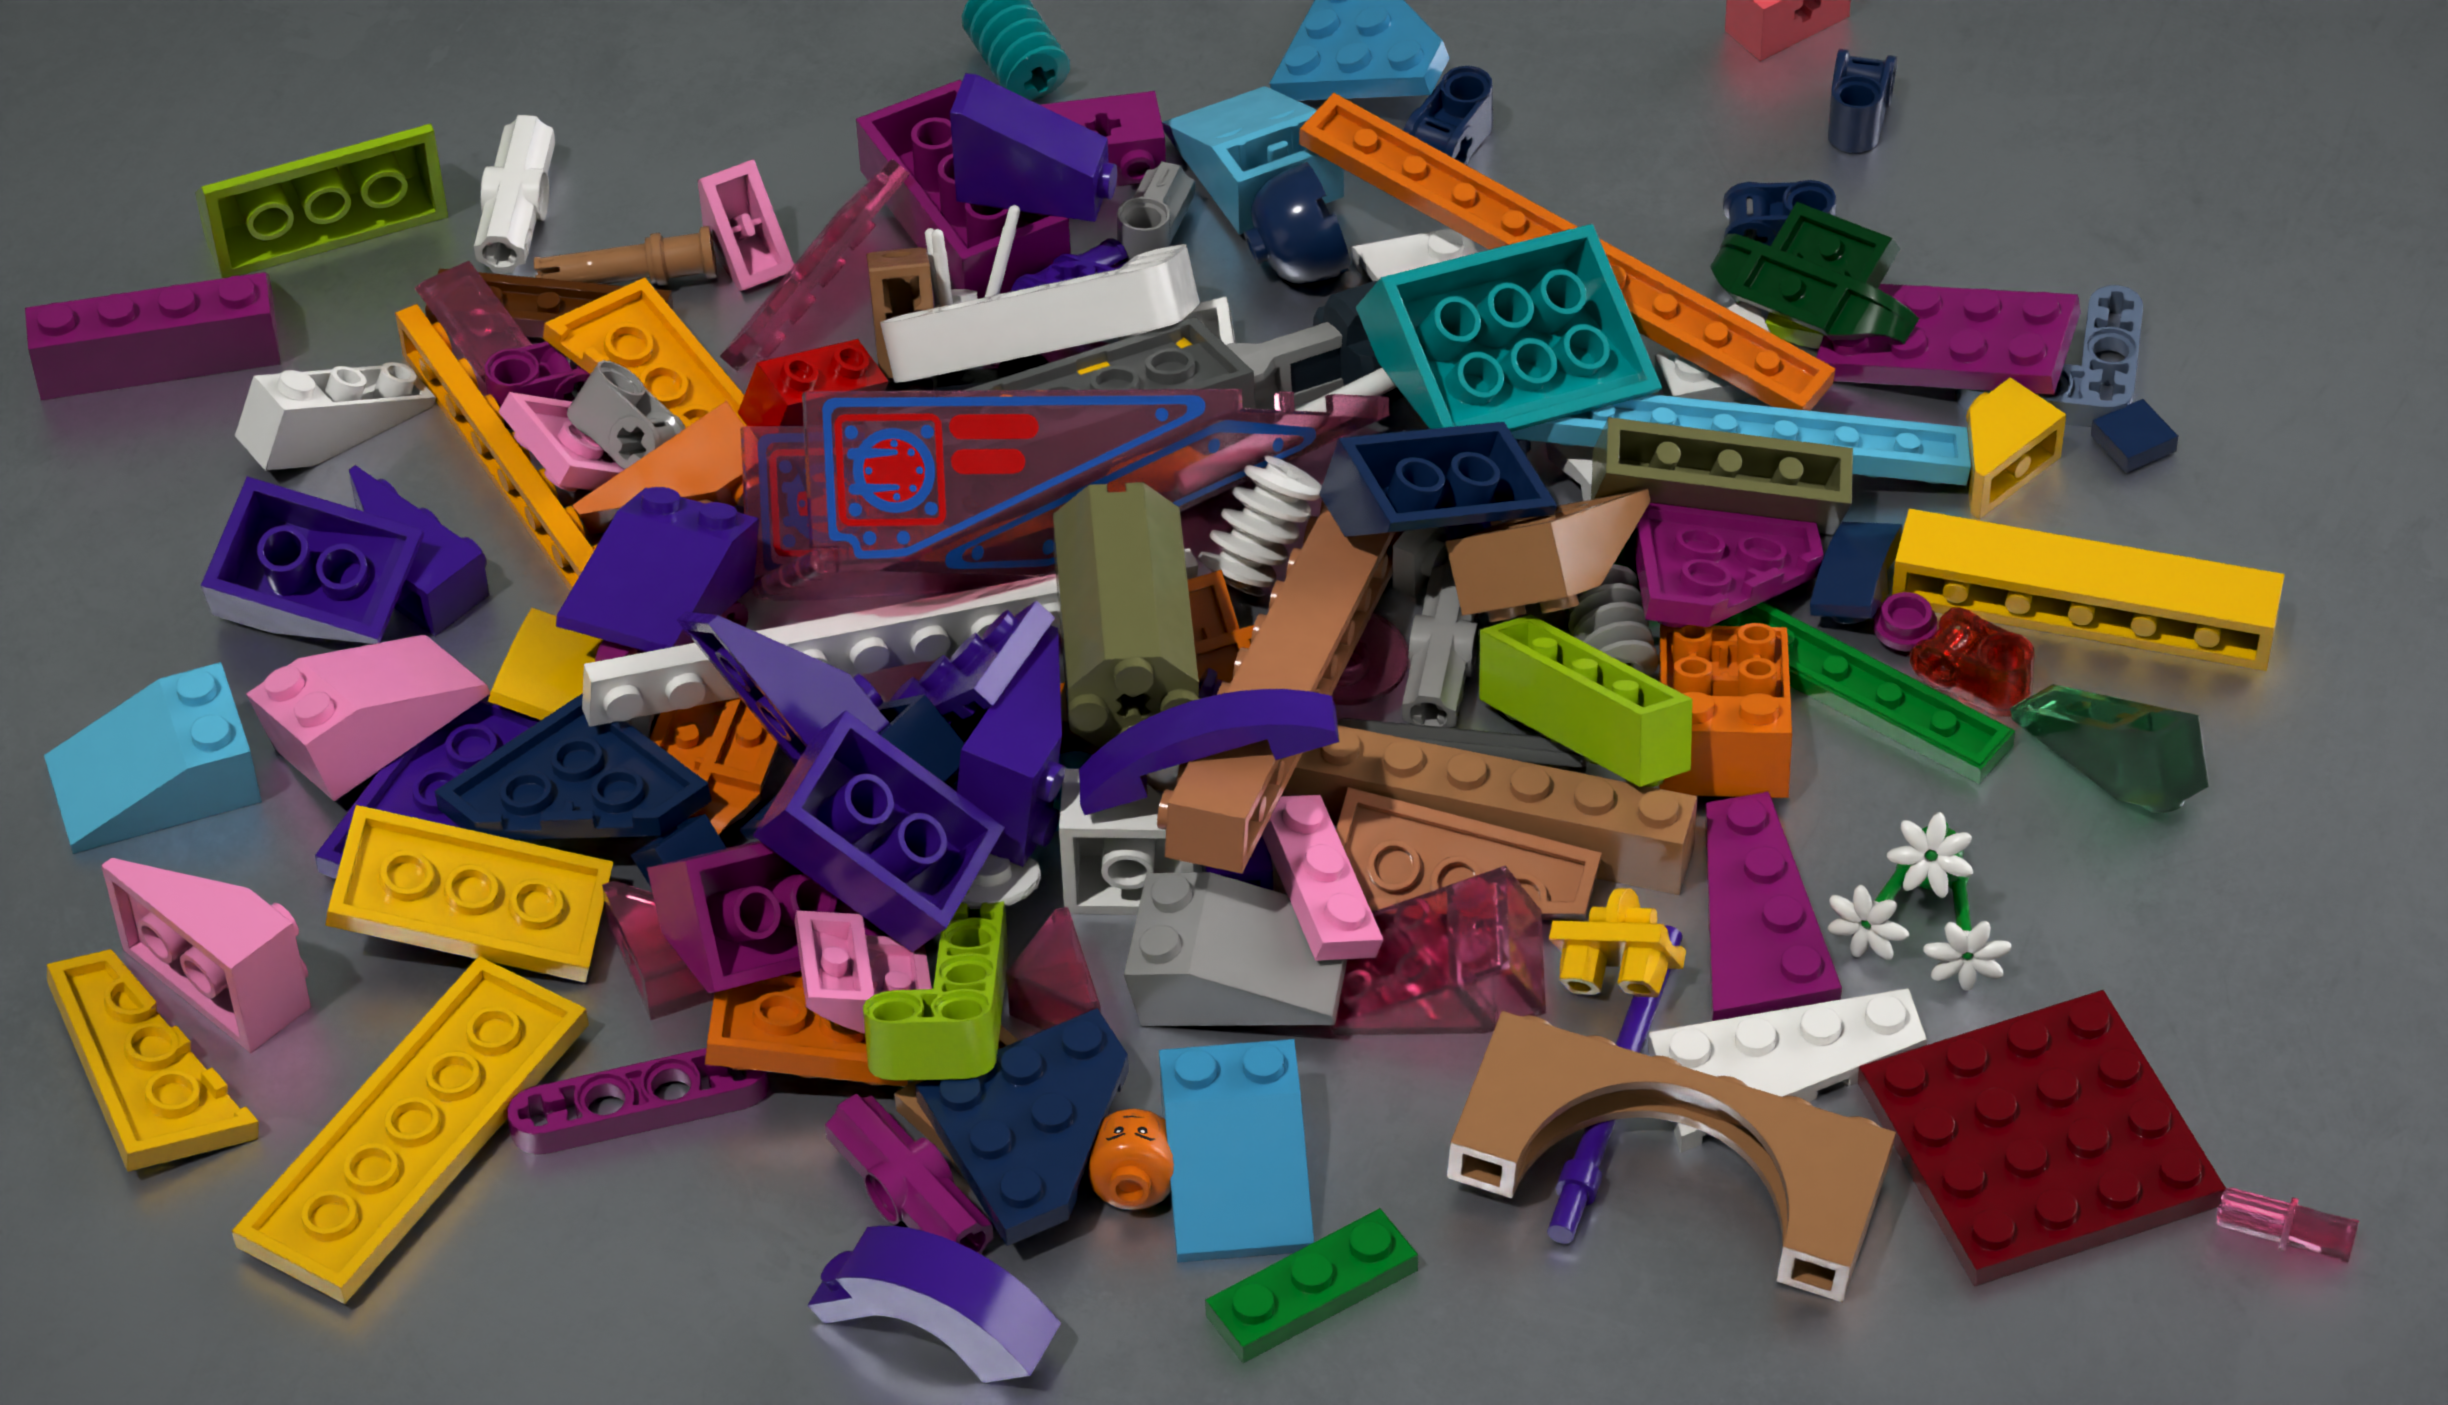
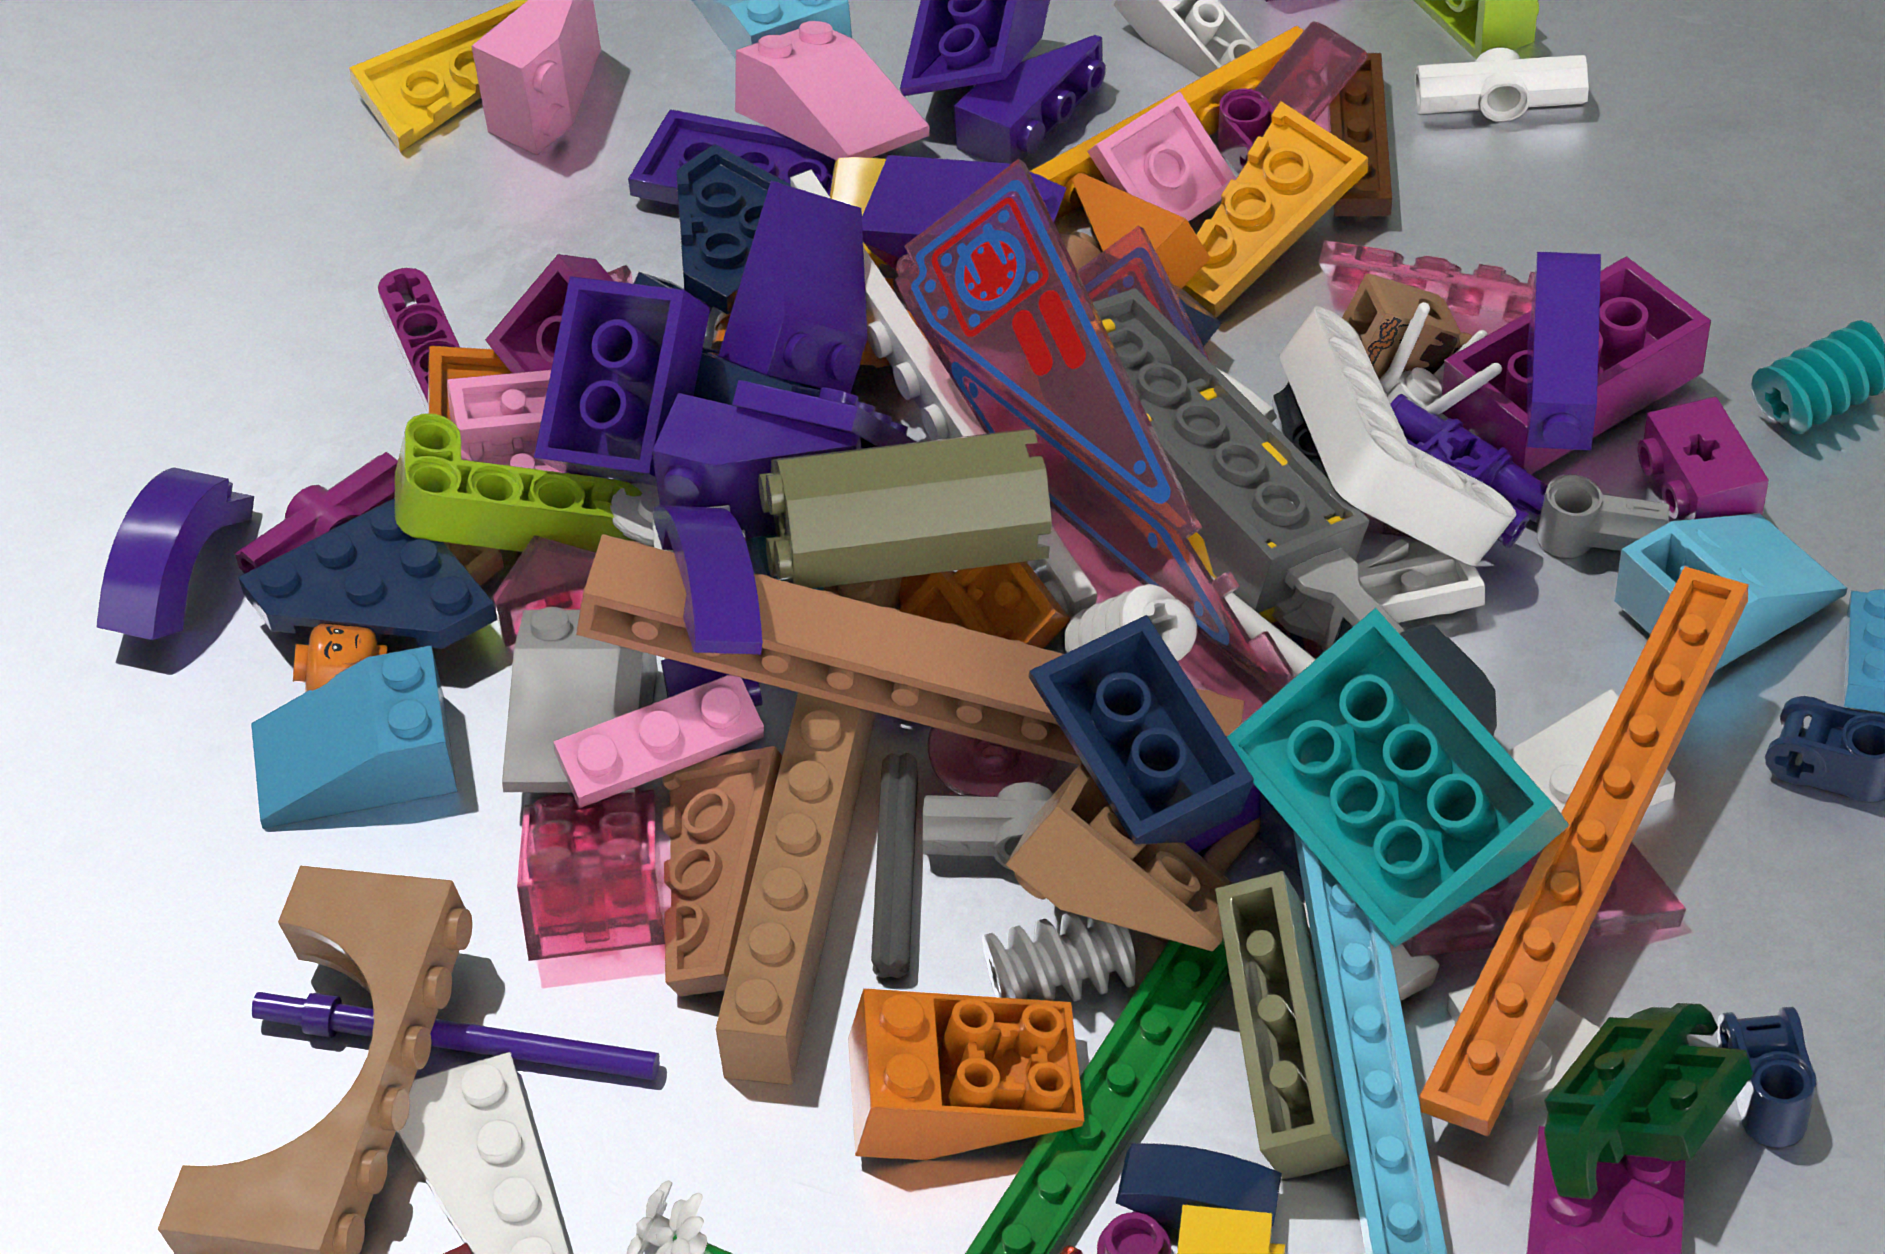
camera: 85 degrees right, 0 degrees up
yellow plate [232,956,589,1304] -> none
yellow plate [325,805,613,983] -> none
medium nougat pin [534,226,717,286] -> none
light grey piece [567,360,685,469] -> none
bright pink slope [697,159,796,291] -> none
red brick [738,339,889,454] -> none
green plate [1205,1208,1418,1363] -> none
dark blue cylinder [1244,162,1351,284] -> none
lime brick [1479,614,1693,787] -> none
yellow hips [1549,888,1686,997] -> none
magenta plate [1631,503,1824,628] -> none
magenta wing [1705,791,1842,1021] -> none

